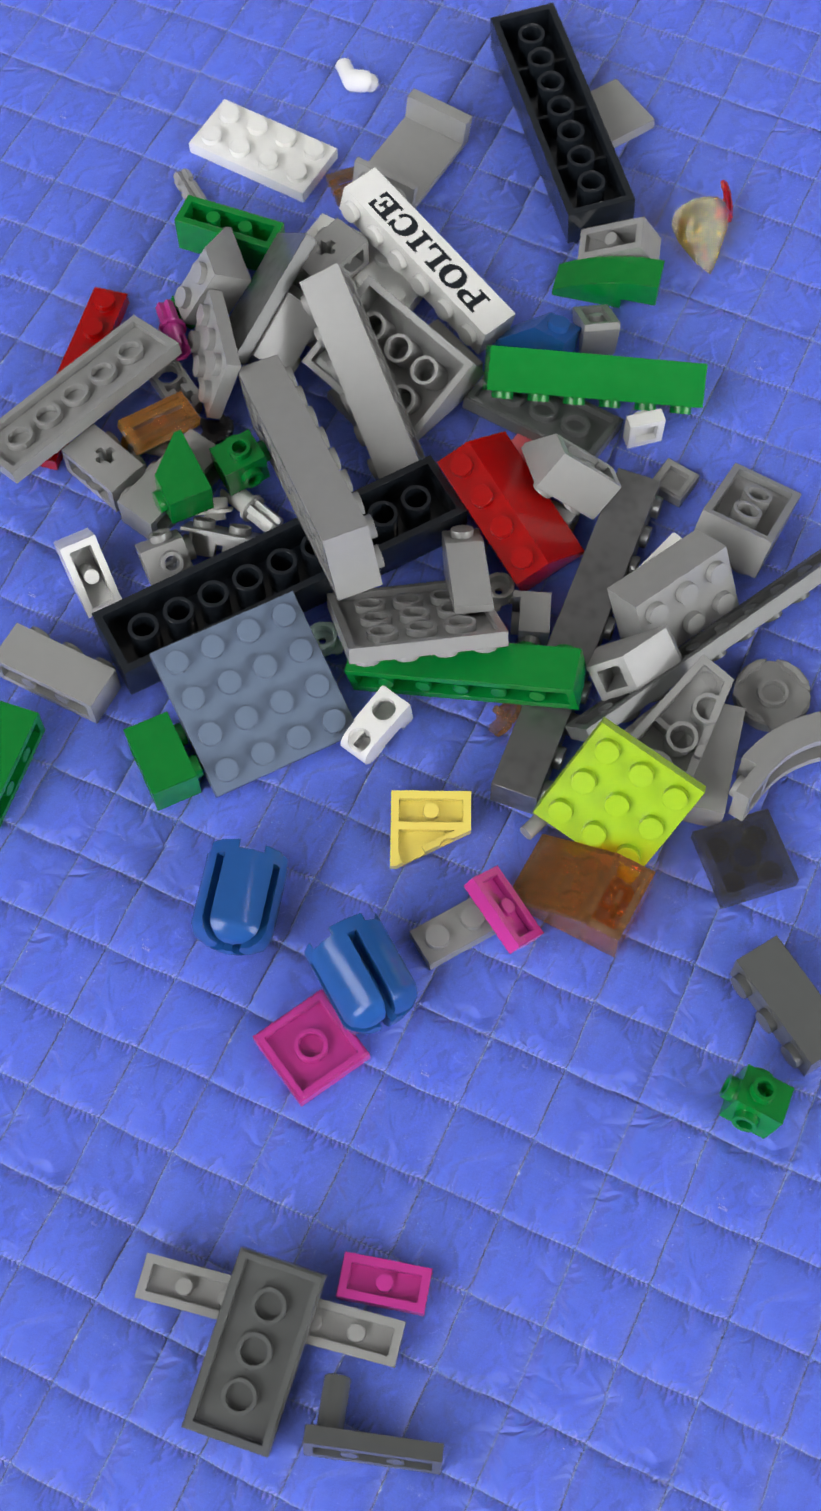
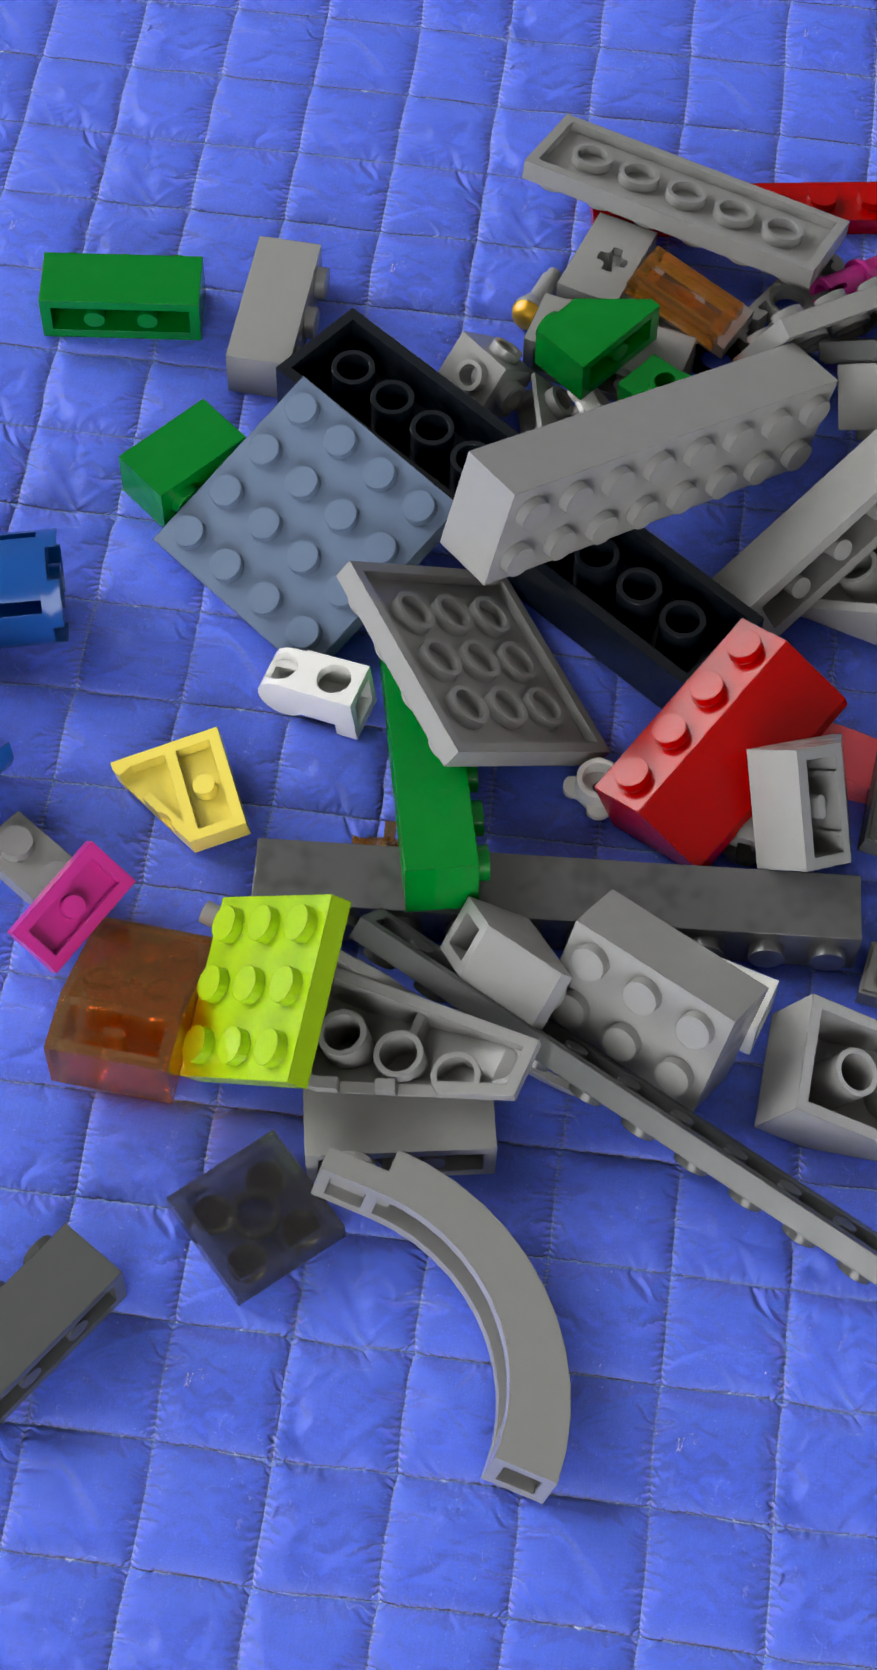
camera: 70 degrees right, 5 degrees down
white slope [53,528,122,618] -> none
light grey slope [442,525,494,614] -> none
light grey brick [510,590,552,646] -> none
light grey tile [732,659,811,732] -> none
none -> piece [512,267,562,331]

